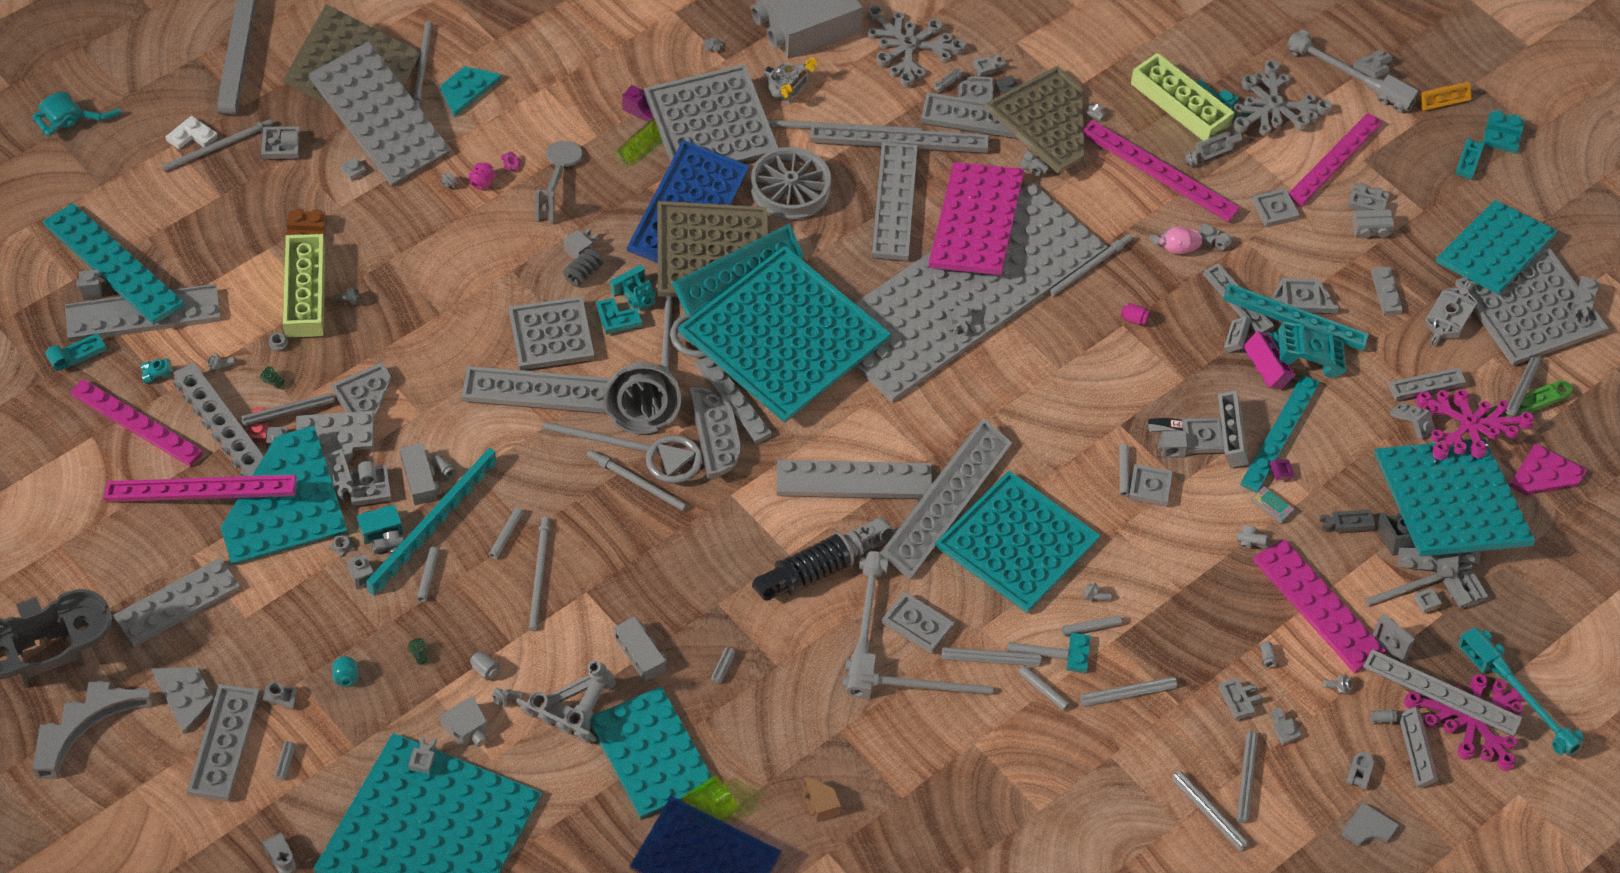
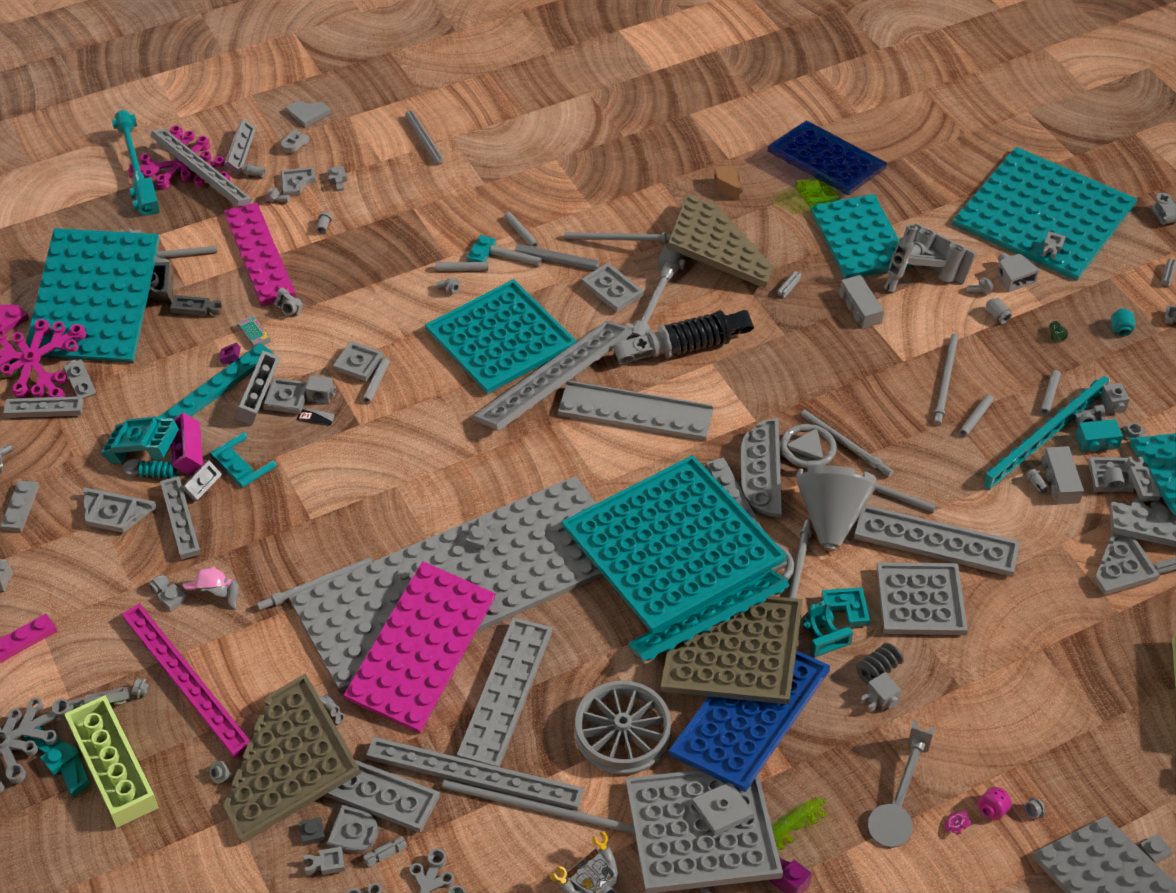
camera: 165 degrees left, 5 degrees down
dark grey plate [334,287,361,305] -> none
light grey axle [1080,677,1177,706] -> none
dark pink brick [1121,303,1150,326] -> none
light grey hinge [1218,678,1264,721] -> none
teal plate [1223,283,1369,351] -> none
light grey axle [1237,731,1258,823] -> none
light grey tile [1252,188,1300,227] -> none
light grey plate [1372,614,1415,663] -> none
light grey plate [1413,588,1442,614] -> none
none -> teal plate [210,432,277,488]
none -> light grey tile [281,167,316,197]
none -> dark tan plate [667,194,772,288]
none -> light grey plate [692,783,754,835]

